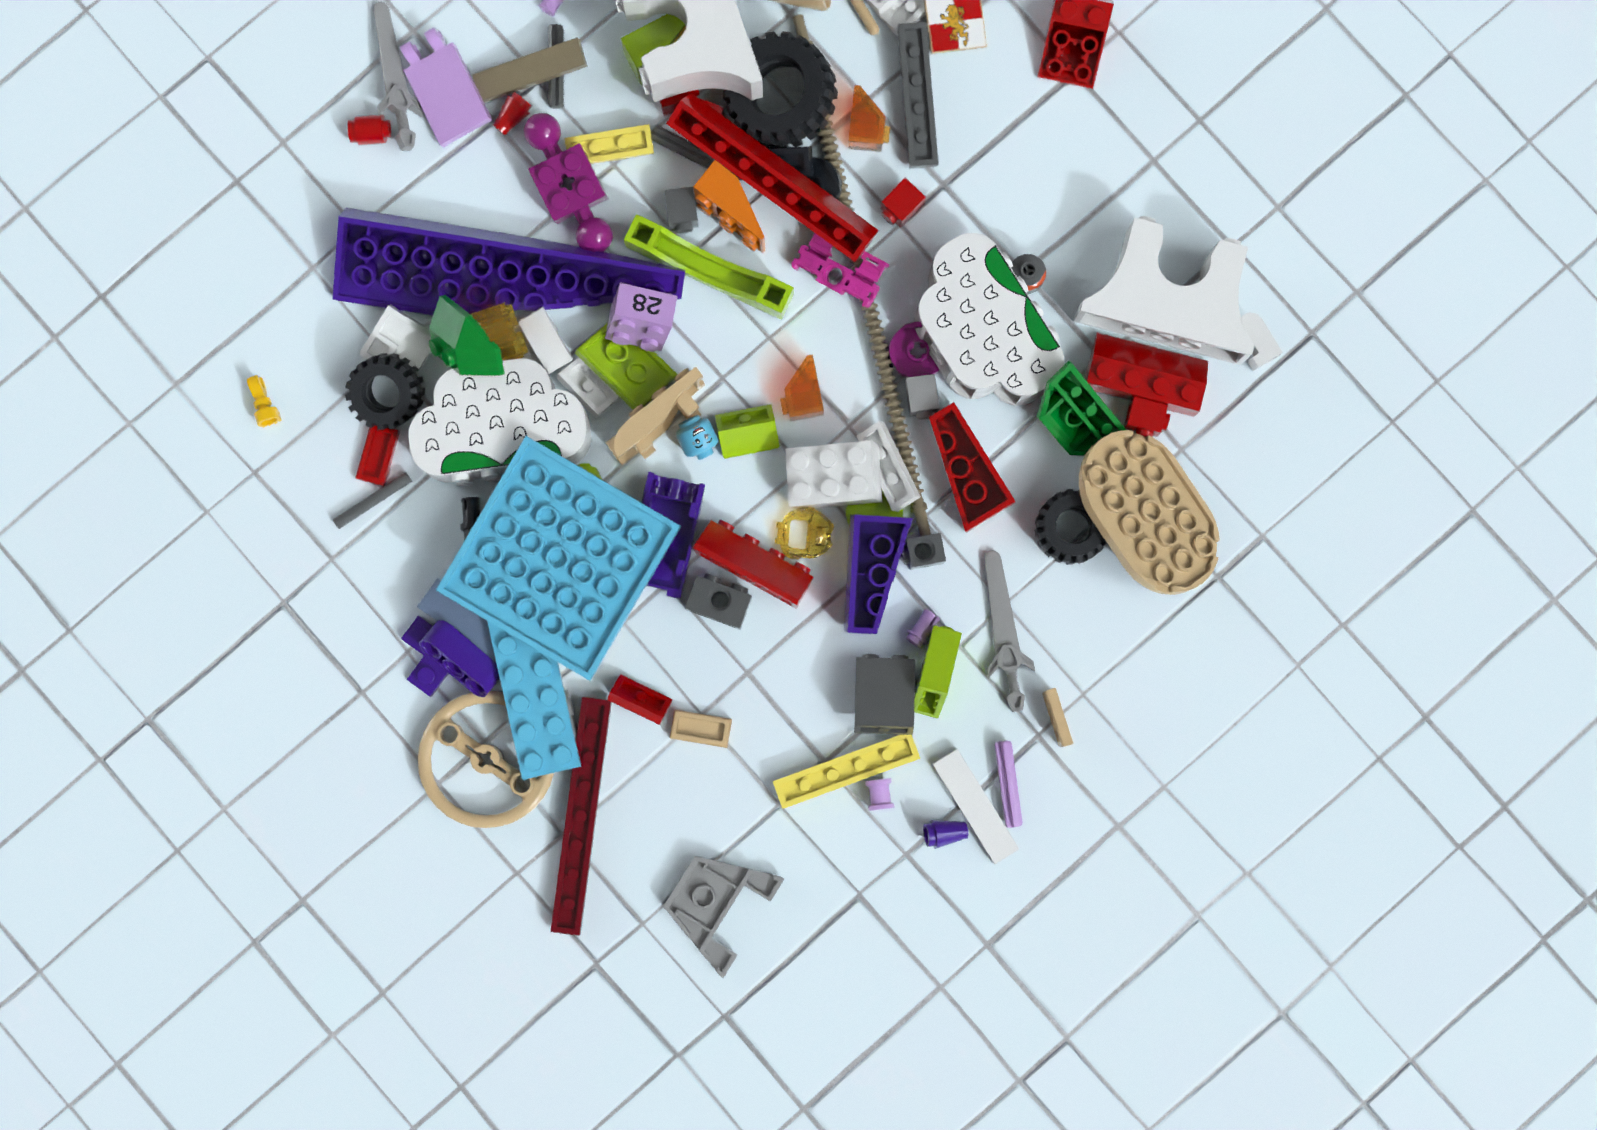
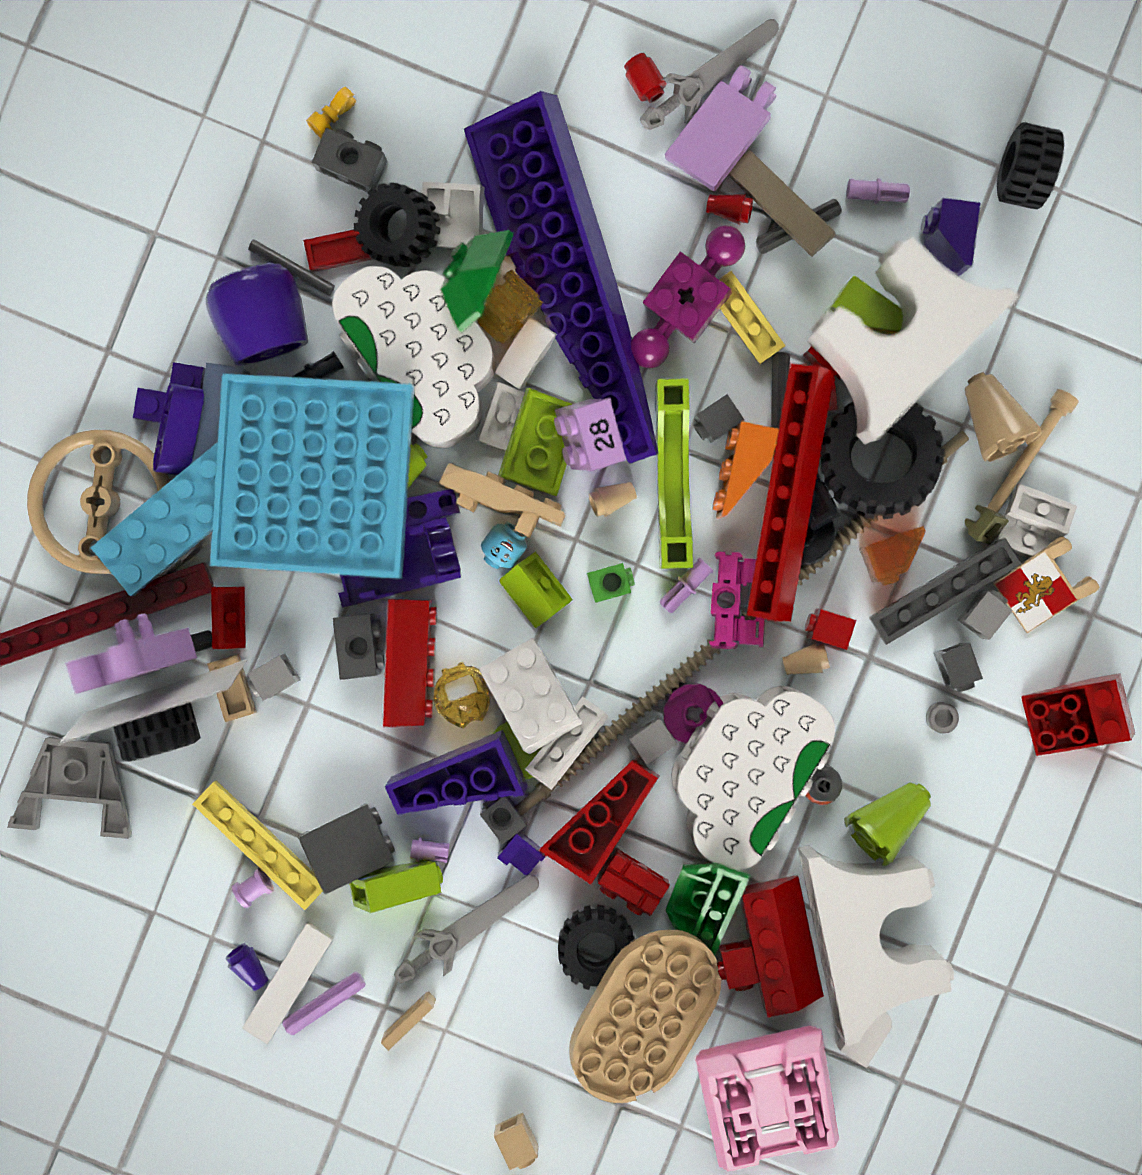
camera: 65 degrees right, 5 degrees up
clear orange slope [780,354,824,422] -> none
none -> white sticker [59,660,247,744]
none -> lavender piece [66,614,212,694]
none -> black tyre [113,702,201,762]
none -> dark purple piece [205,263,308,366]
none -> light grey brick [247,654,301,701]
none -> dark grey brick [312,128,387,192]
none -> dark purple leg [405,489,460,527]
none -> tan brick [494,1113,539,1170]
none -> dark purple panel [497,831,546,876]
none -> bright green brick [587,563,635,603]
none -> tan cone [588,482,637,517]
none -> red brick [597,847,670,916]
none -> lavender axle [659,557,713,613]
none -> bright pink piece [695,1026,839,1172]
none -> tan cone [782,643,830,675]
none -> lime cone [844,782,931,866]
none -> light grey tile [926,702,959,734]
none -> dark grey brick [934,642,983,692]
none -> light grey brick [957,590,1013,640]
none -> olive tile [964,505,1009,545]

